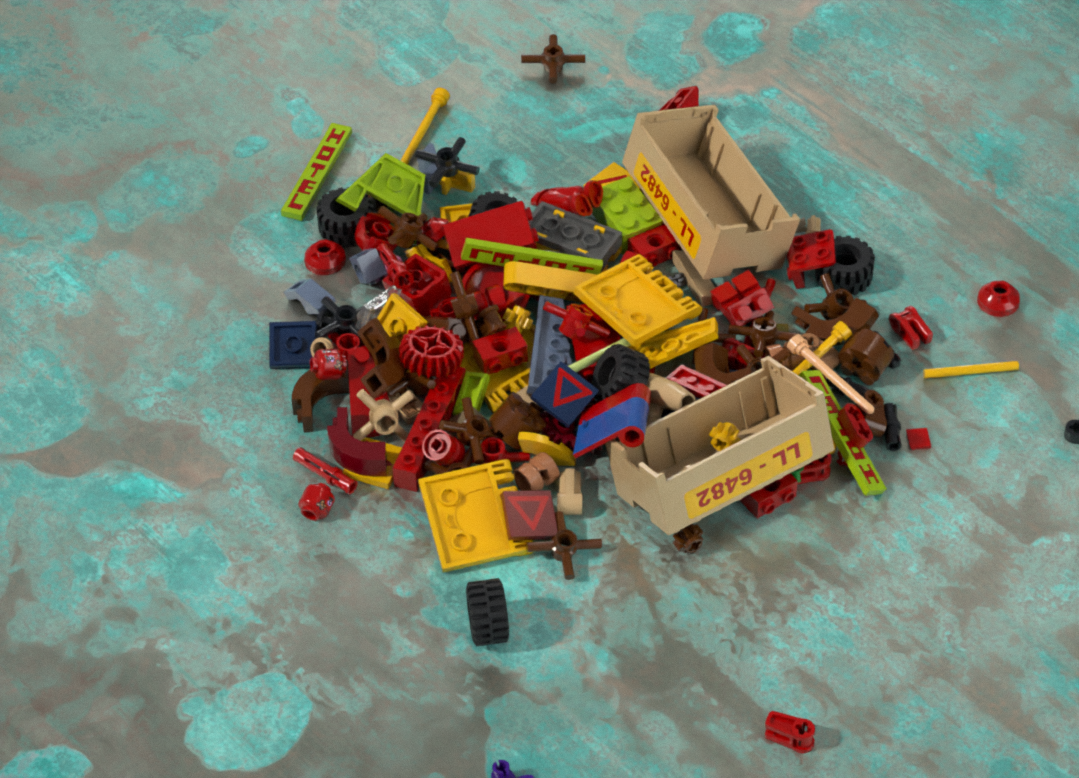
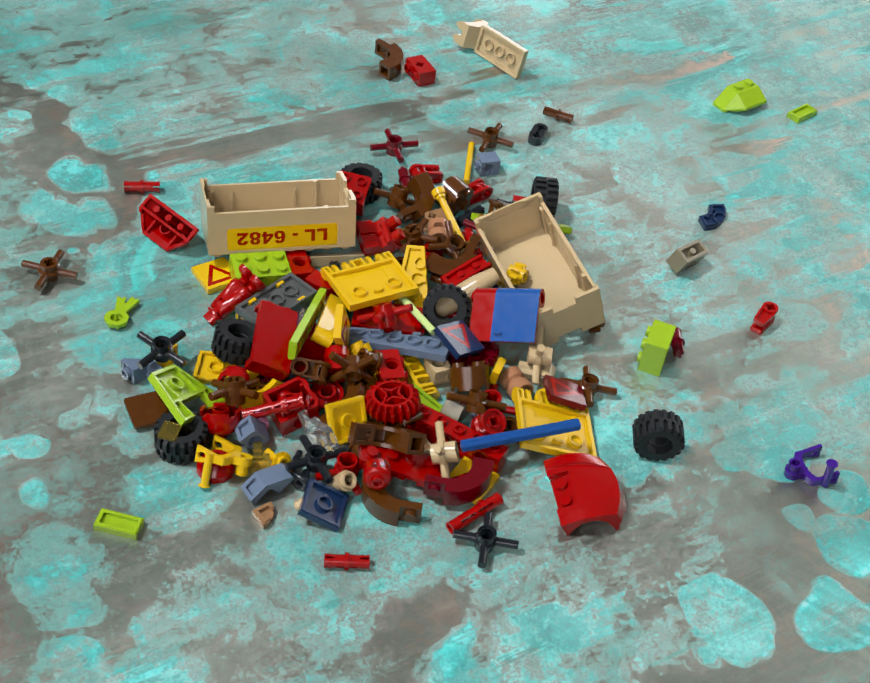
camera: 85 degrees left, 5 degrees down
lime tile [281,123,352,221] -> none
red head [298,483,335,521] -> none
yellow piece [400,87,450,165] -> none
light nougat piece [787,334,875,414] -> none
red piece [977,280,1020,317] -> none
none -> lime tile [93,508,145,540]
none -> lime piece [104,297,140,329]
none -> red pin [124,180,160,194]
none -> clear yellow piece [157,420,182,441]
none -> yellow piece [194,435,253,488]
none -> clear yellow plate [249,442,271,476]
none -> medium nougat tile [252,501,274,530]
none -> yellow plate [263,448,291,466]
none -> reddish brown piece [290,357,332,385]
none -> red pin [324,552,370,570]
none -> yellow tile [333,304,350,347]
none -> dark red bar [370,129,418,163]
none -> dark red axle [398,166,412,194]
none -> black bar [453,511,519,568]
none -> blue axle [460,418,581,452]
none -> reddish brown bar [467,123,514,153]
none -> red piece [468,178,493,205]
none -> sand blue brick [474,151,501,176]
none -> tan bar [527,326,553,385]
none -> black tyre [531,176,559,217]
none -> red piece [543,453,626,535]
none -> lime brick [636,319,676,377]
none -> dark tan brick [666,239,709,274]
none -> dark red axle [670,327,685,358]
none -> dark blue tile [698,204,726,231]

